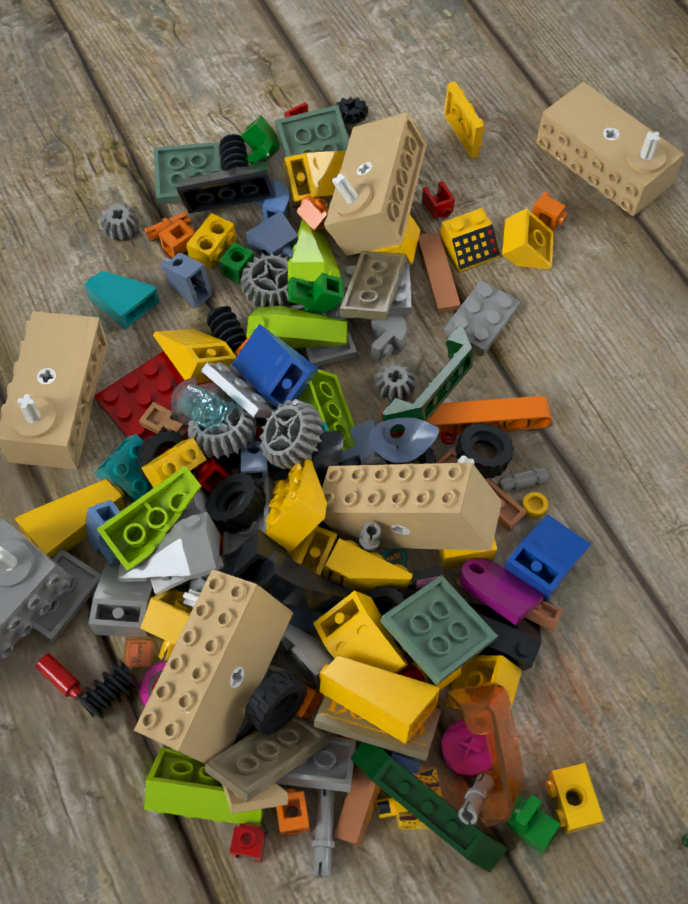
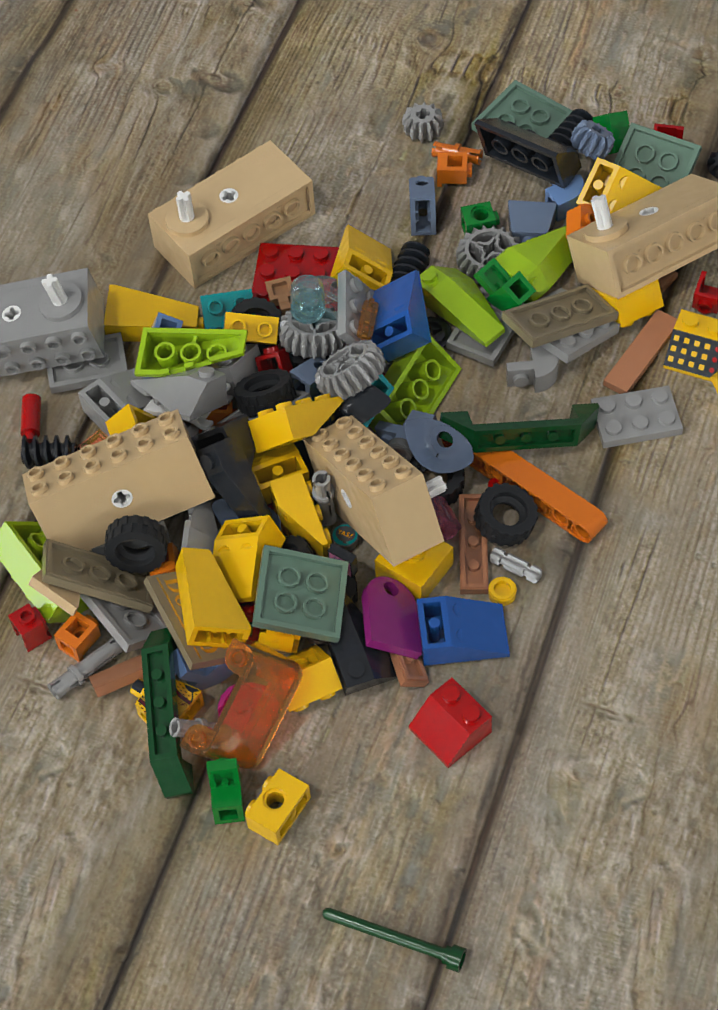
camera: 50 degrees right, 5 degrees down
teal slope [84,271,160,329] -> none
yellow brick [186,213,237,269] -> none
light grey gear [375,362,415,403] -> none
none -> clear orange axle [356,298,379,340]
none -> red slope [409,677,492,768]
none -> sand blue gear [570,120,615,160]

